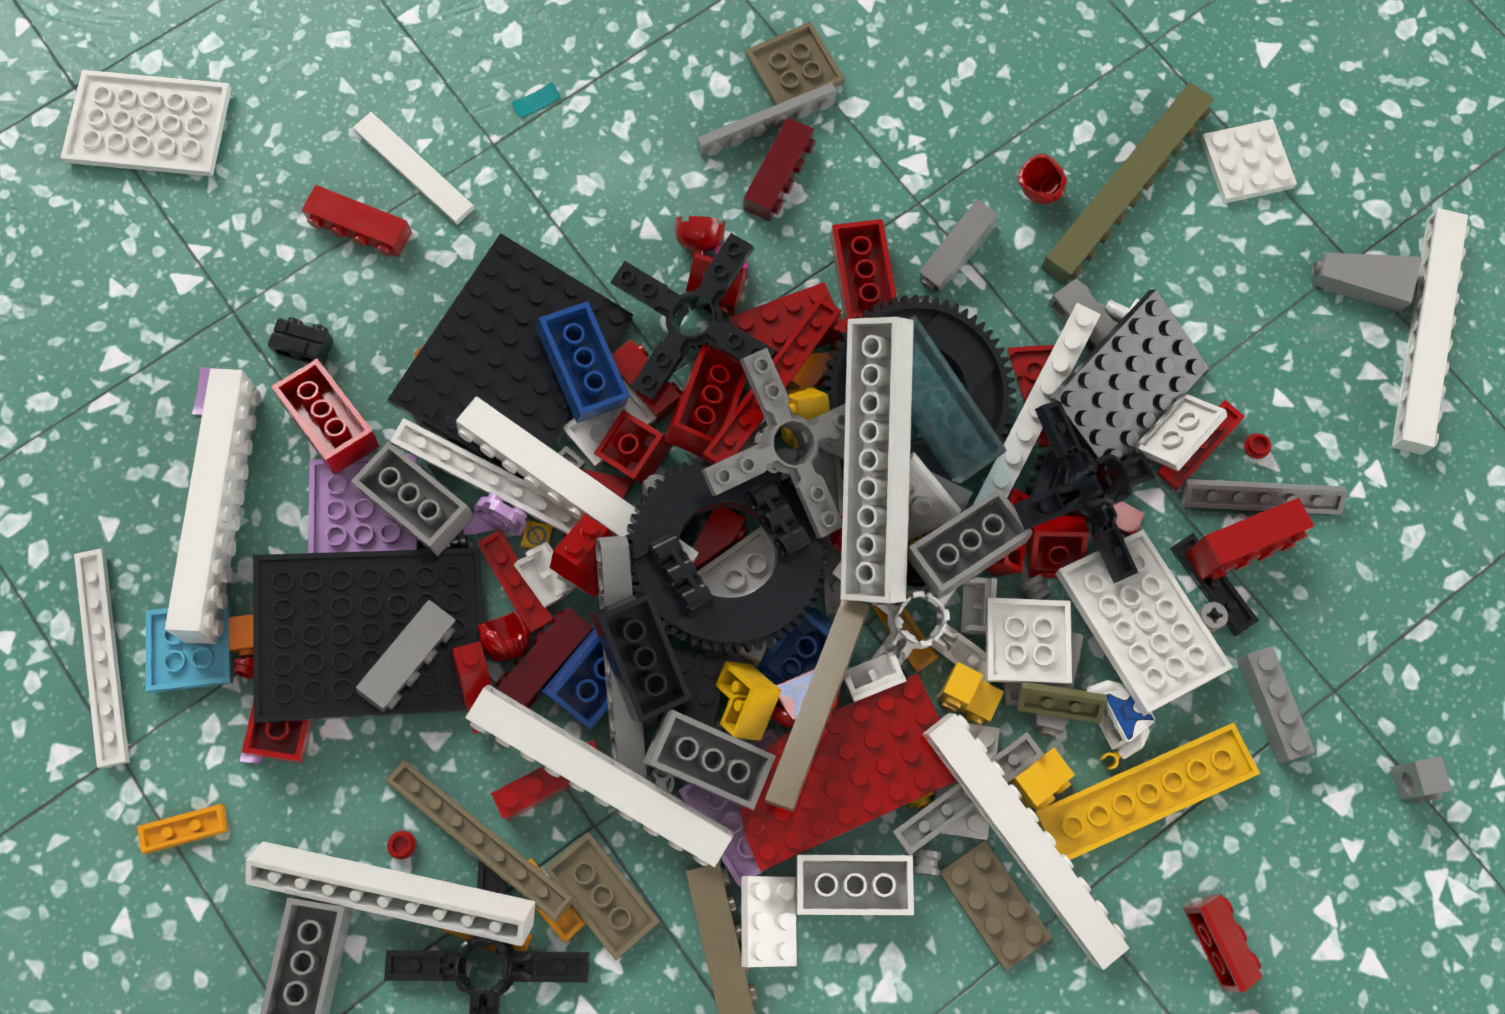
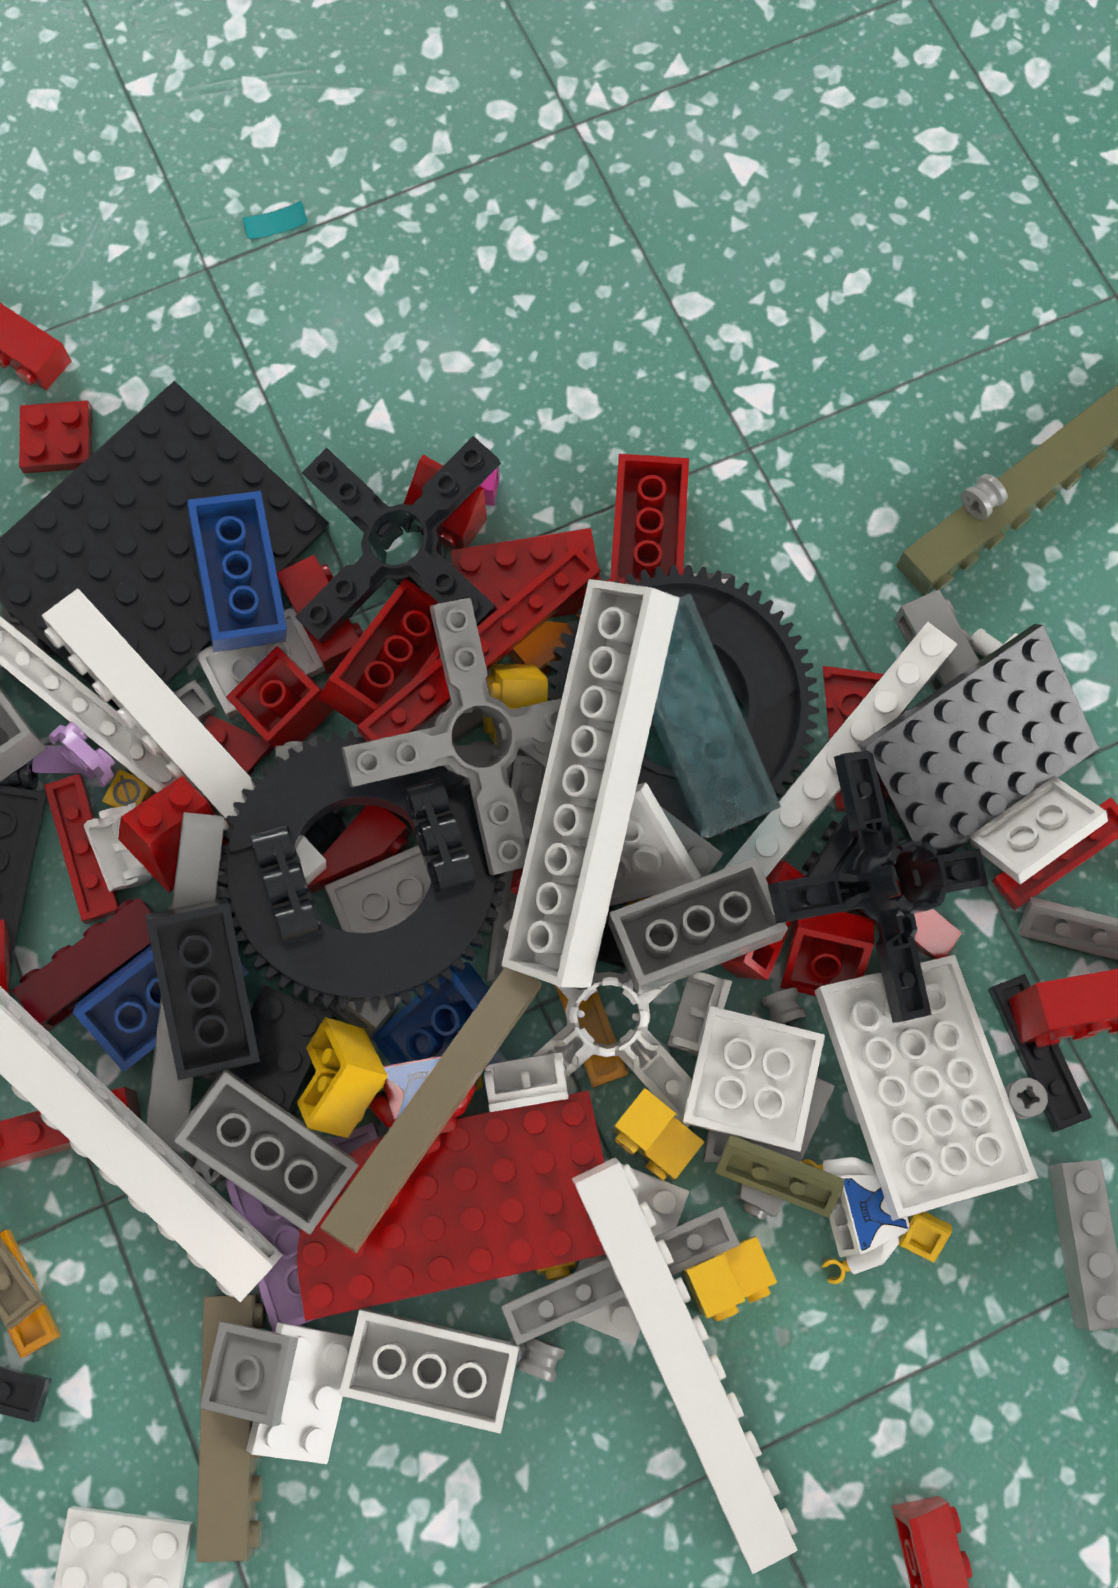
camera: 15 degrees right, 0 degrees up
white tile [353,112,475,225] -> none
red hair [477,611,530,662] -> none
dark tan plate [544,832,661,961] -> none
red cylinder [675,216,726,256] -> none
light grey plate [697,82,836,158] -> none
dark red brick [743,117,816,221] -> none
dark tan plate [746,21,845,105] -> none
light grey slope [919,199,998,292] -> none
dark tan plate [940,840,1053,971] -> none
red hair [1017,154,1067,204] -> none
yellow plate [1035,722,1260,860] -> none
none -> red plate [19,400,92,473]
none -> light grey plate [200,1322,298,1426]
none -> yellow tile [898,1212,952,1263]
none -> light grey wheel [961,474,1008,520]

